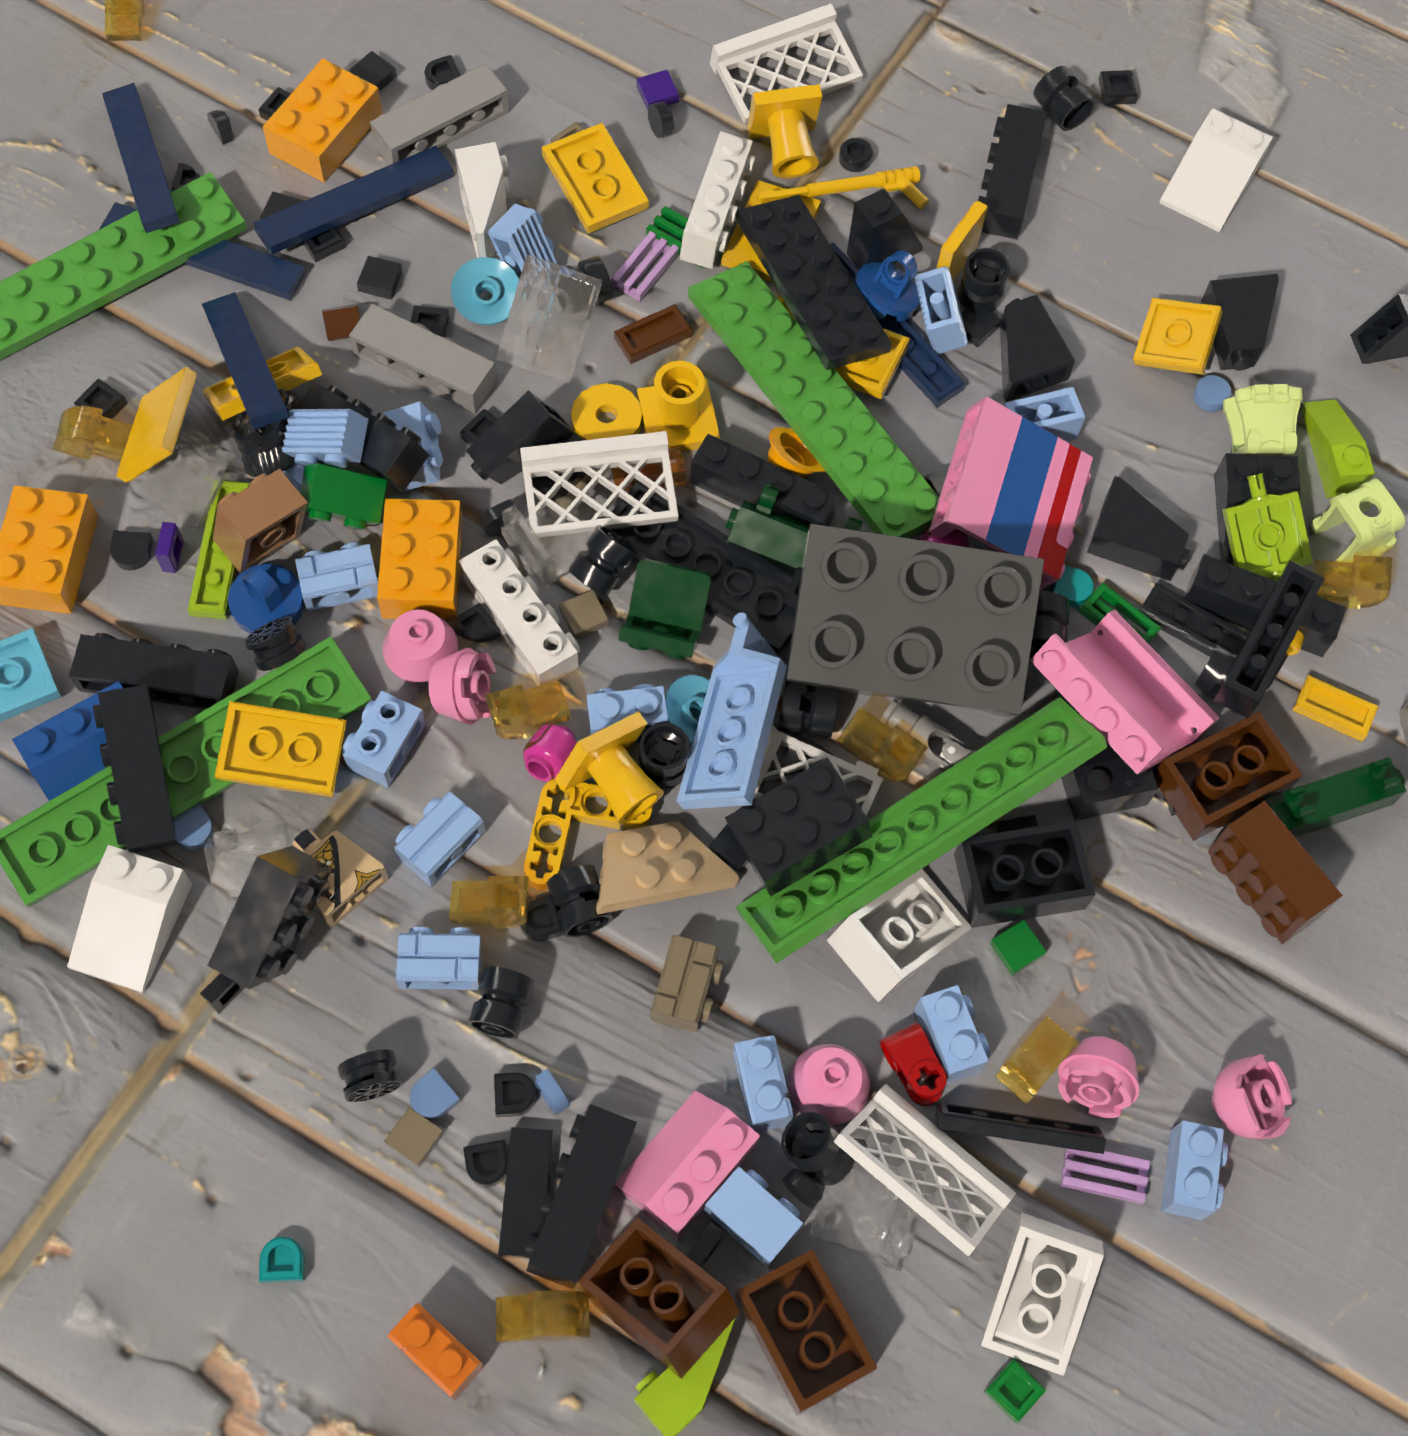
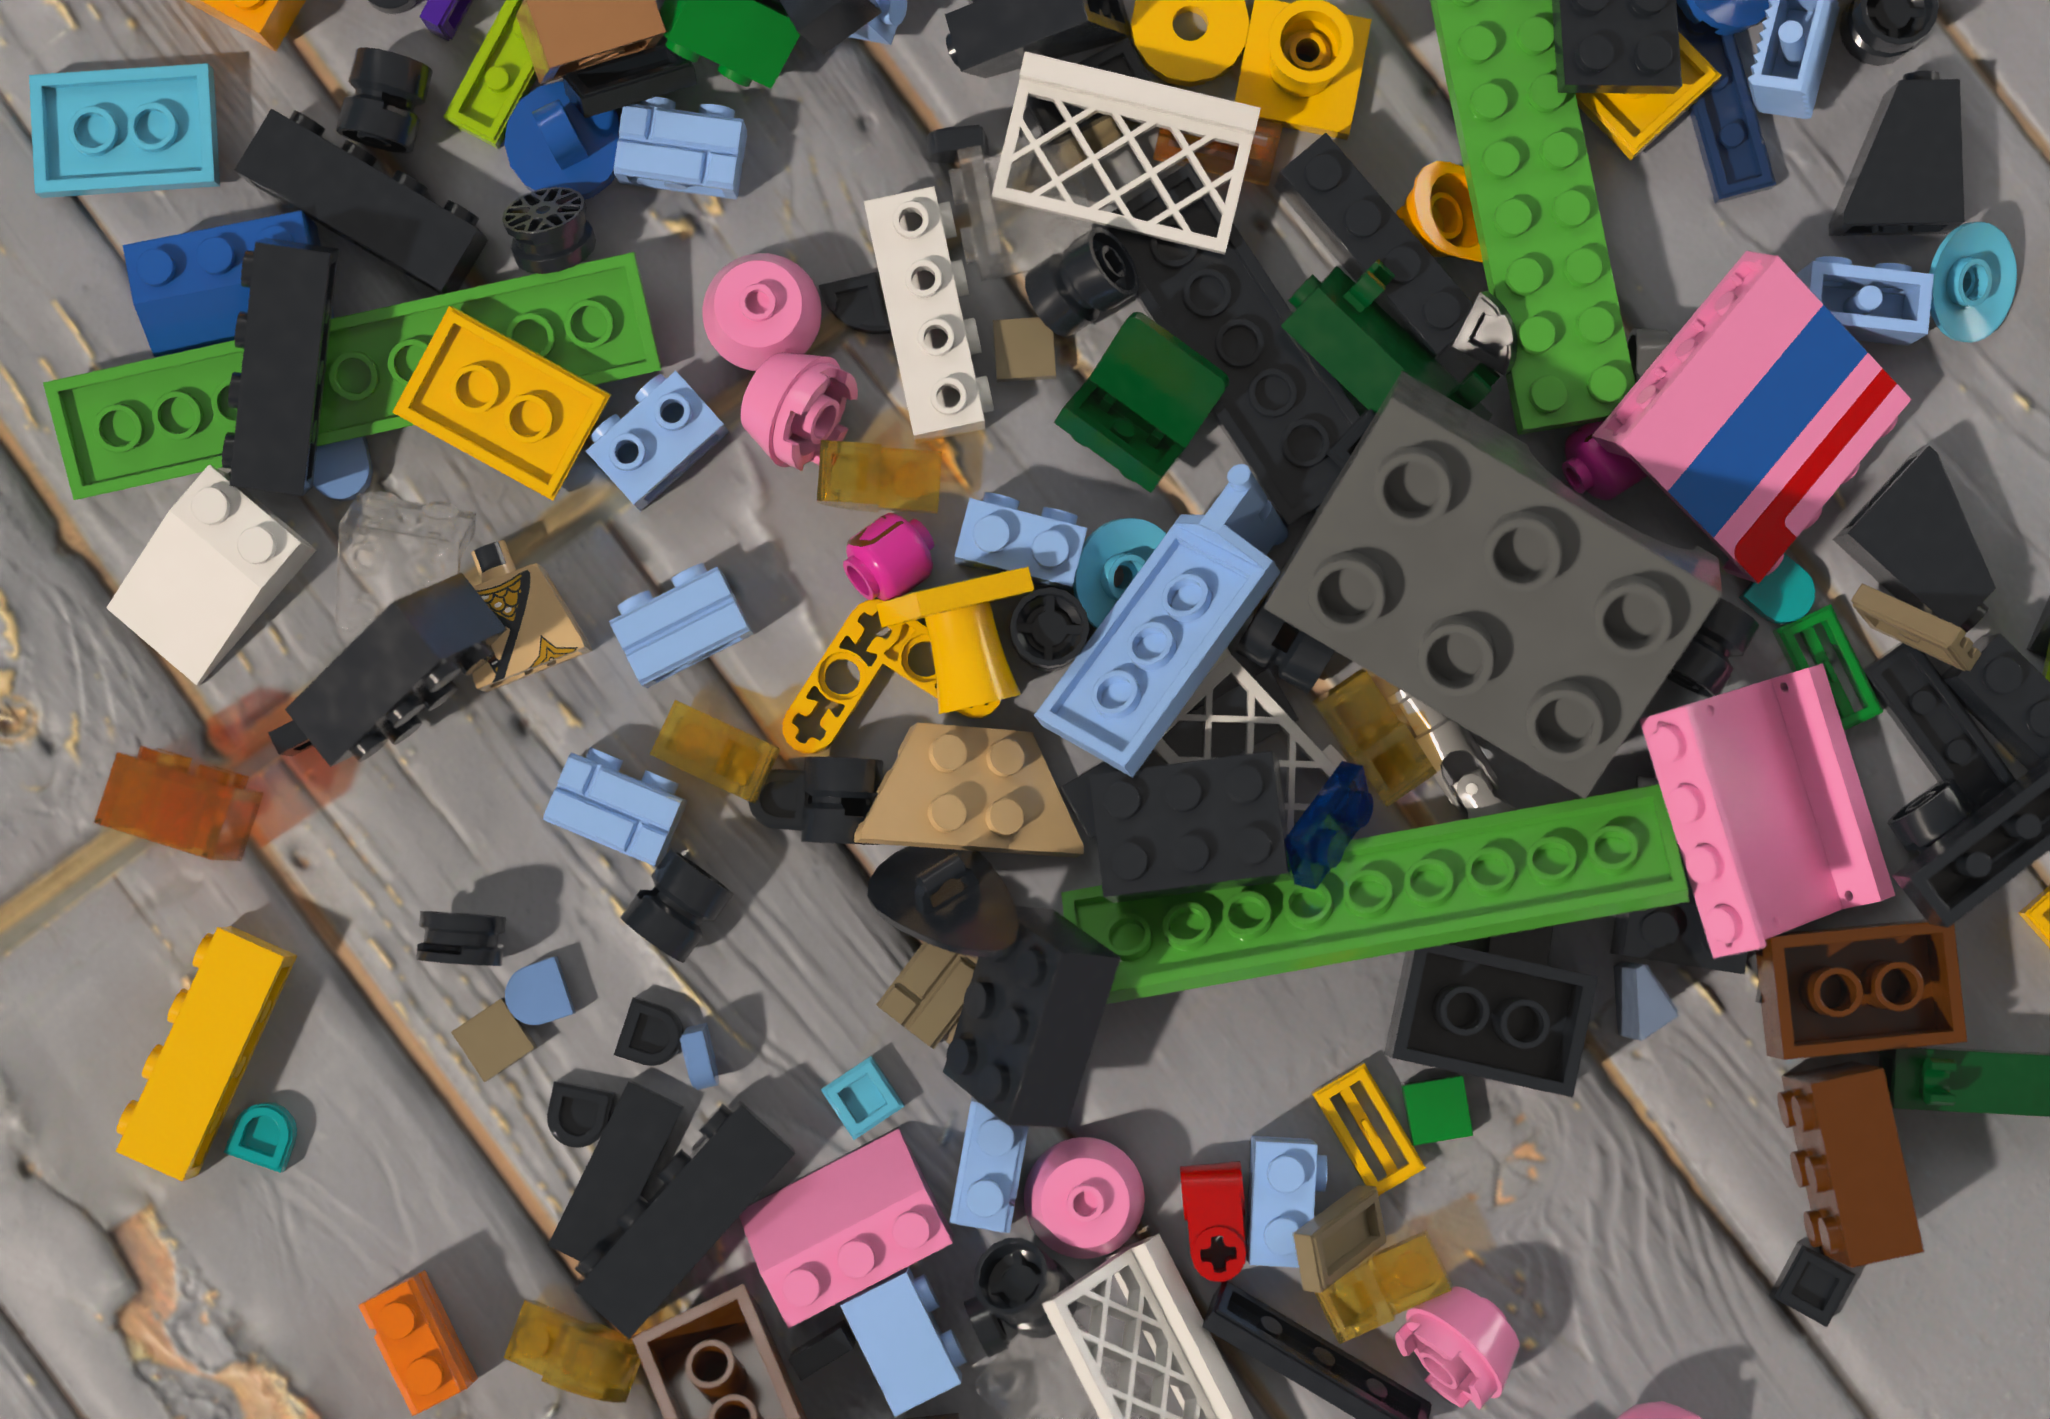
camera: 25 degrees right, 20 degrees up
light orange brick [377,499,463,620] -> none
white slope [827,869,972,1002] -> none
black tile [961,305,1002,348] -> none
none -> clear orange brick [94,745,264,861]
none -> yellow brick [115,926,298,1181]
none -> black wheel [336,47,433,153]
none -> black tile [562,44,697,118]
none -> medium azure tile [821,1055,905,1140]
none -> black shield [867,846,1021,958]
none -> black brick [943,906,1121,1128]
none -> clear blue plate [1284,761,1374,890]
none -> dark tan tile [1293,1185,1386,1293]
none -> yellow tile [1311,1062,1426,1196]
none -> tile [1453,291,1518,376]
none -> sand blue slope [1613,961,1679,1041]
none -> black tile [1769,1242,1856,1327]
none -> dark tan tile [1851,583,1981,671]
none -> medium azure dish [1929,222,2017,343]

